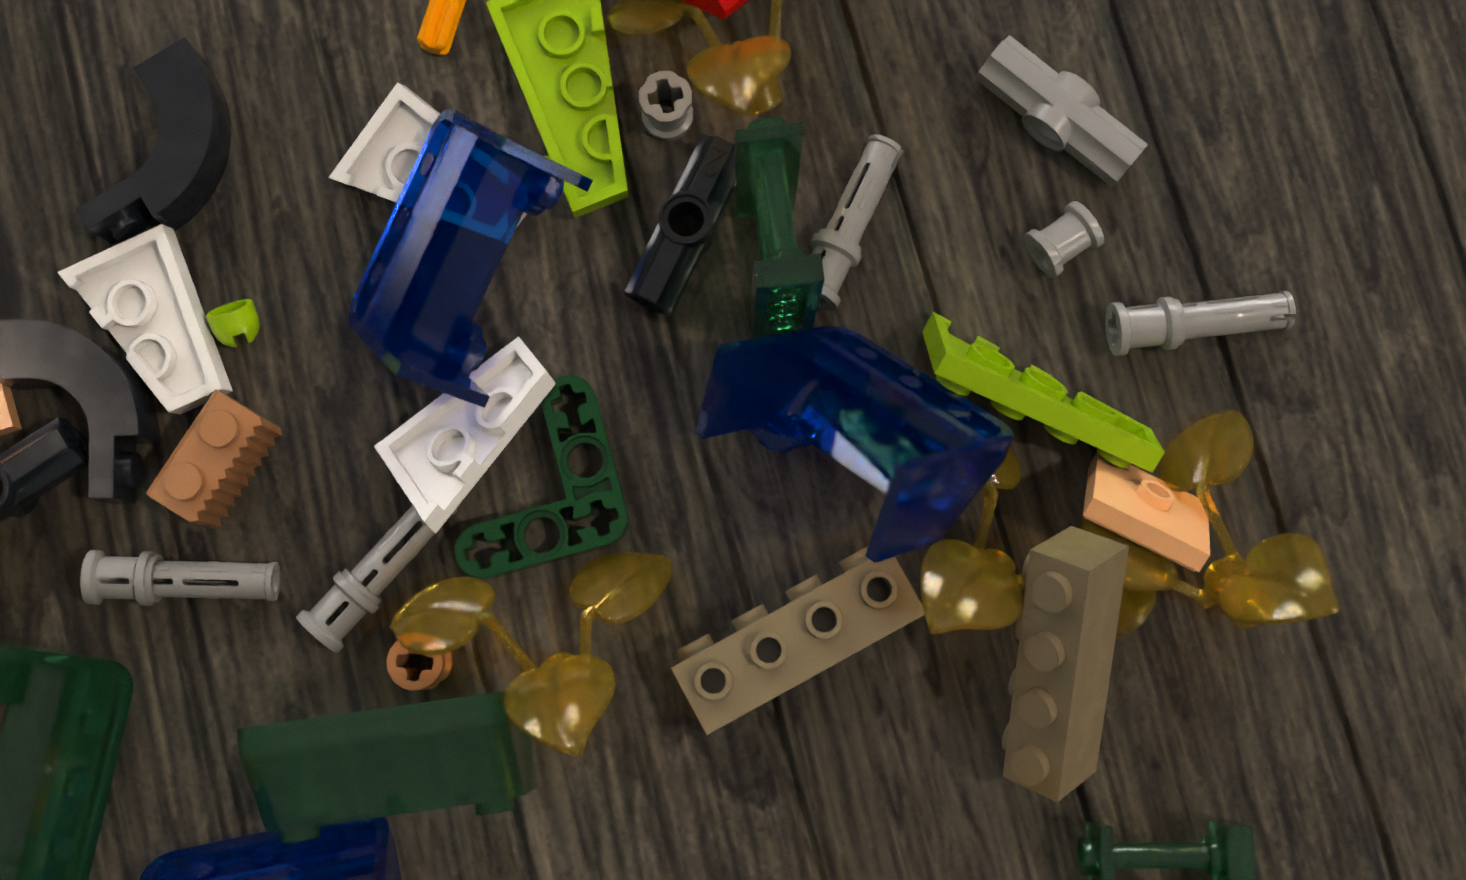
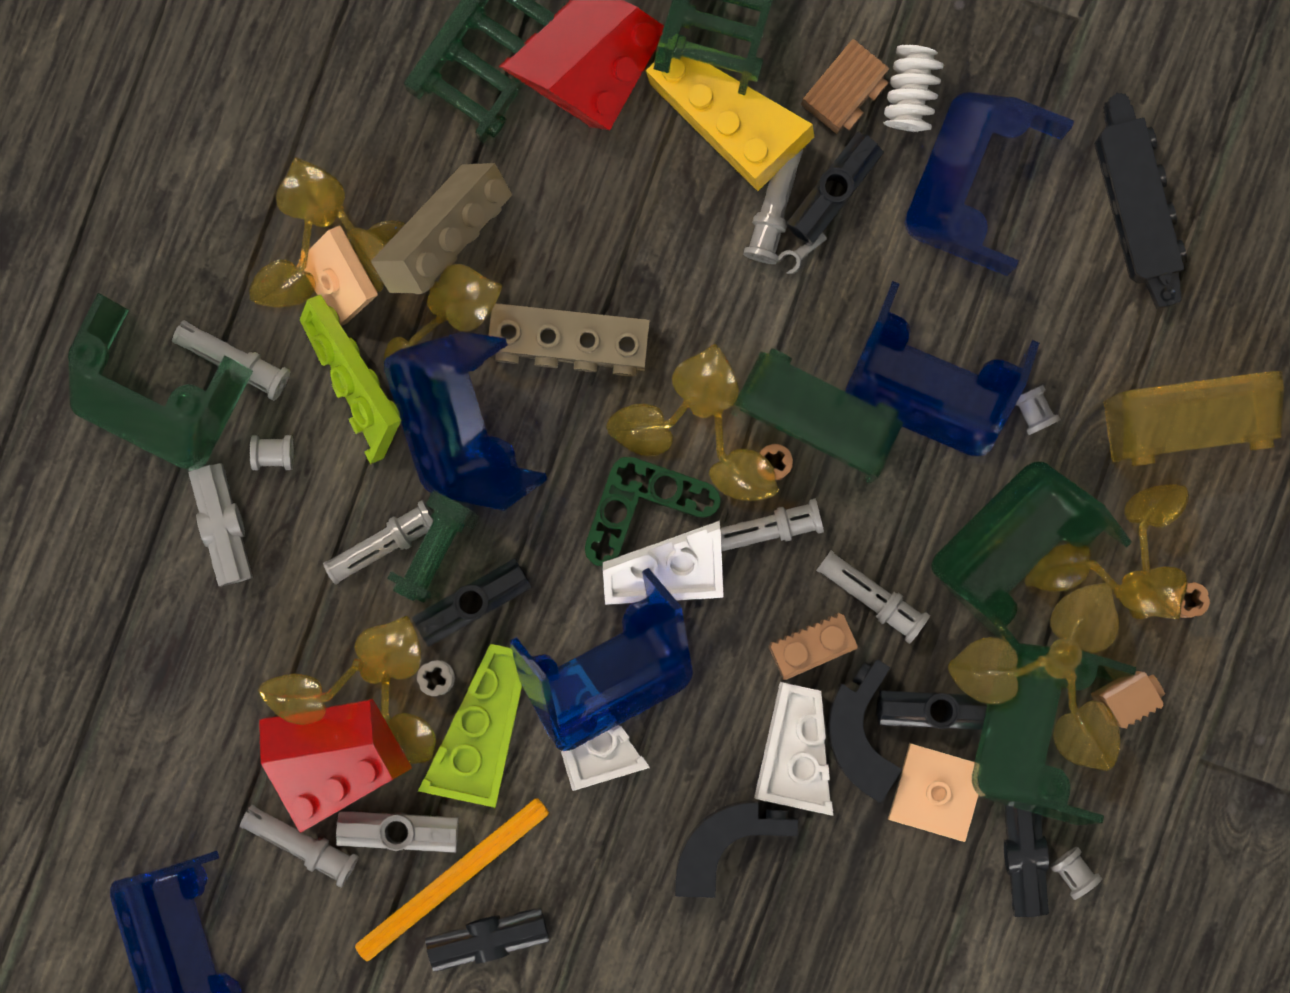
camera: 145 degrees left, 5 degrees up
lime hinge [205,299,260,348] -> none
none -> clear green windscreen [68,293,253,471]

